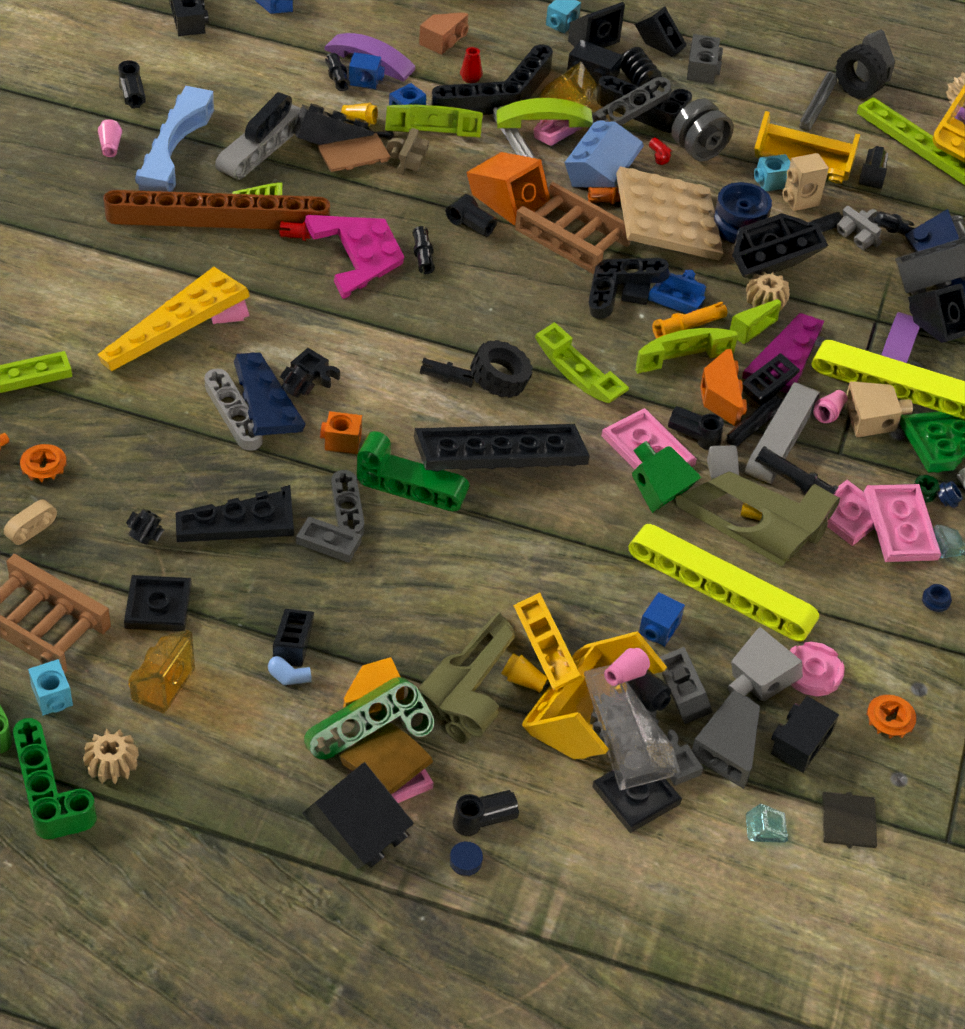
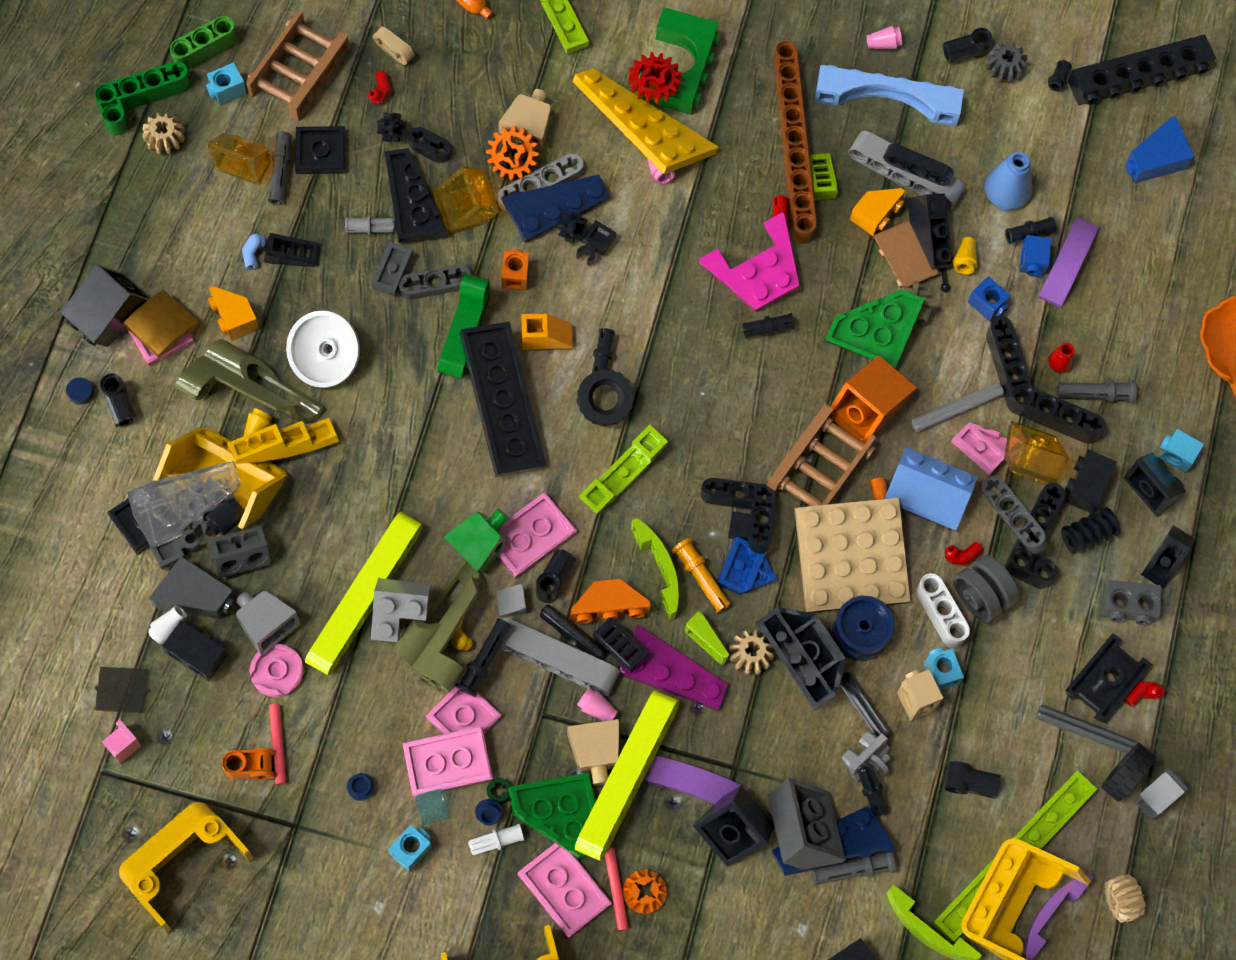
camera: 85 degrees right, 20 degrees up
orange gear [20,444,67,482] -> none
green beam [304,677,434,760] -> none
lime slope [385,105,483,138] -> none
nougat slope [419,12,469,55] -> none
black piece [445,194,497,237] -> none
lime slope [496,98,593,128] -> none
bright pink cone [604,648,650,686] -> none
blue brick [639,592,685,647] -> none
clear light blue slope [746,803,788,843] -> none
yellow windscreen [754,111,860,184] -> none
orange gear [866,695,916,739] -> none
none -> bright pink panel [102,720,141,764]
none -> white cone [148,605,187,644]
none -> orange piece [221,748,275,780]
none -> dark grey pin [268,131,292,205]
none -> coral bar [269,704,286,785]
none -> white dish [286,311,360,387]
none -> light grey axle [345,215,395,235]
none -> red arm [368,71,391,104]
none -> light grey brick [371,578,431,642]
none -> black beam [408,127,451,163]
none -> clear yellow slope [431,166,500,235]
none -> orange gear [486,126,540,180]
none -> tan torso [499,89,551,151]
none -> light orange slope [521,314,573,350]
none -> red gear [628,52,681,104]
none -> green arch [636,7,721,115]
none -> green plate [825,289,925,369]
none -> light orange slope [850,188,905,236]
none -> white beam [916,573,970,648]
none -> medium blue cone [983,152,1033,212]
none -> dark grey gear [986,41,1027,83]
none -> black pin [1048,60,1072,92]
none -> dark grey pin [1057,380,1137,403]
none -> black piece [1065,633,1153,723]
none -> red arm [1124,681,1164,707]

